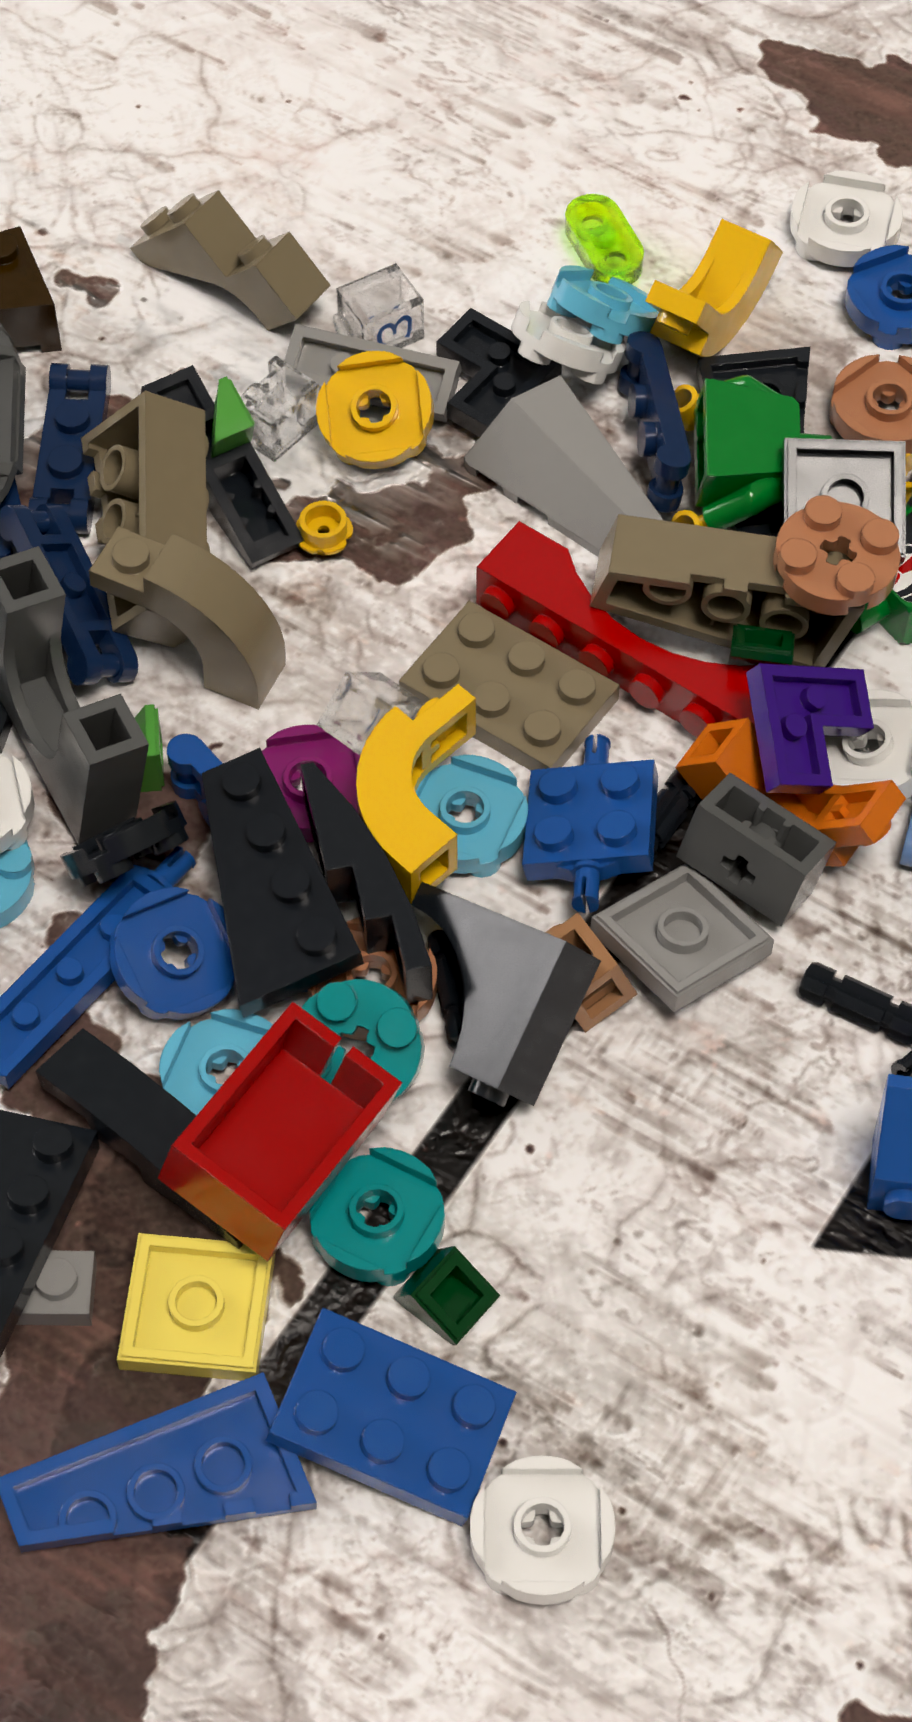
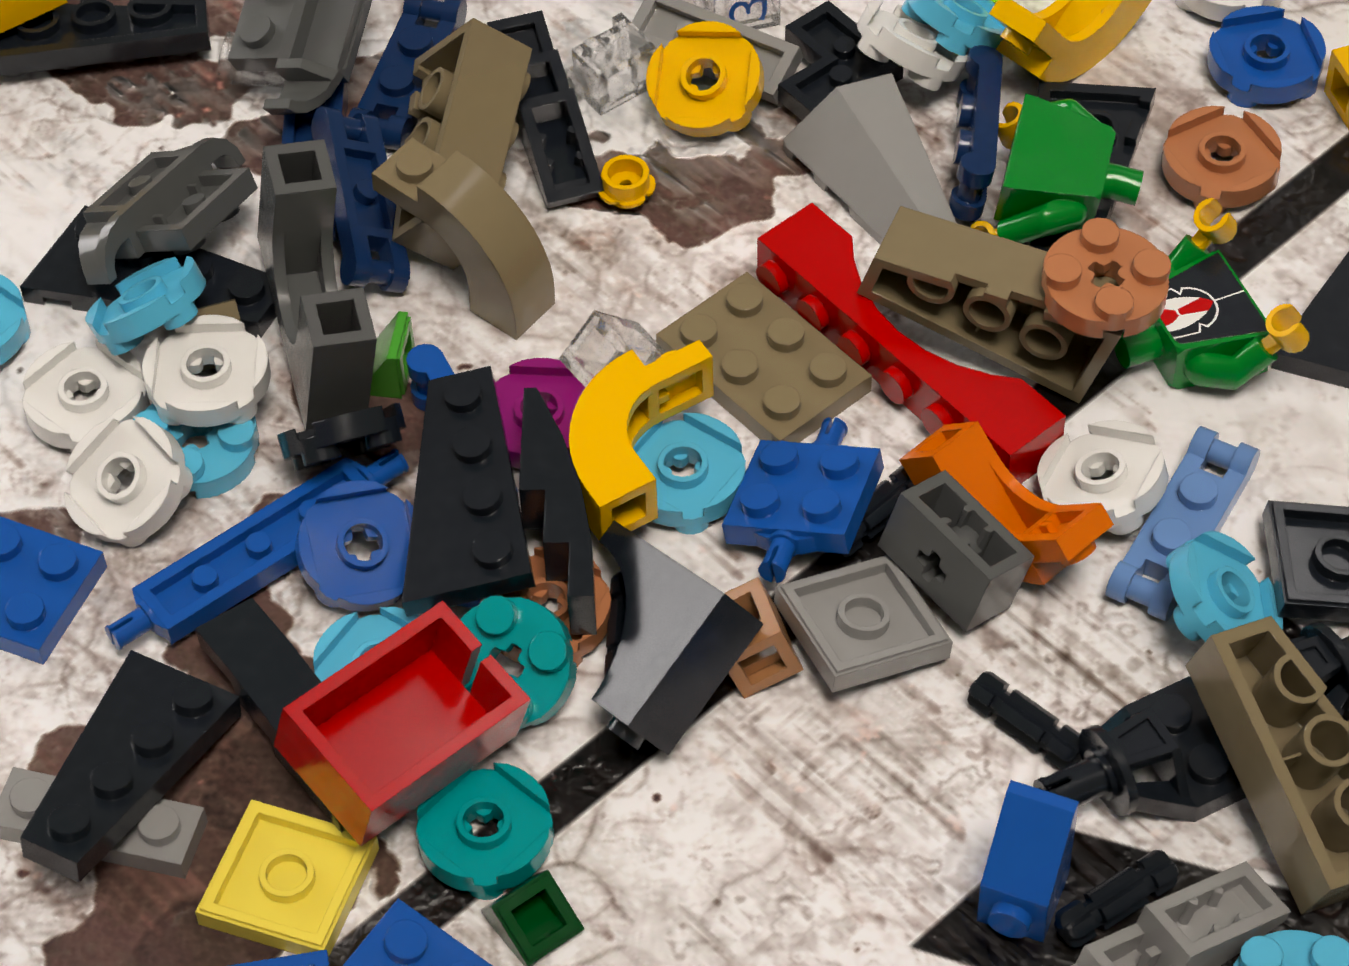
camera: 15 degrees right, 5 degrees down
bright green slope [211,376,255,458] -> none
dark green slope [728,624,795,666] -> none
dark purple plate [746,663,874,795] -> none
plate [782,438,906,564] -> none

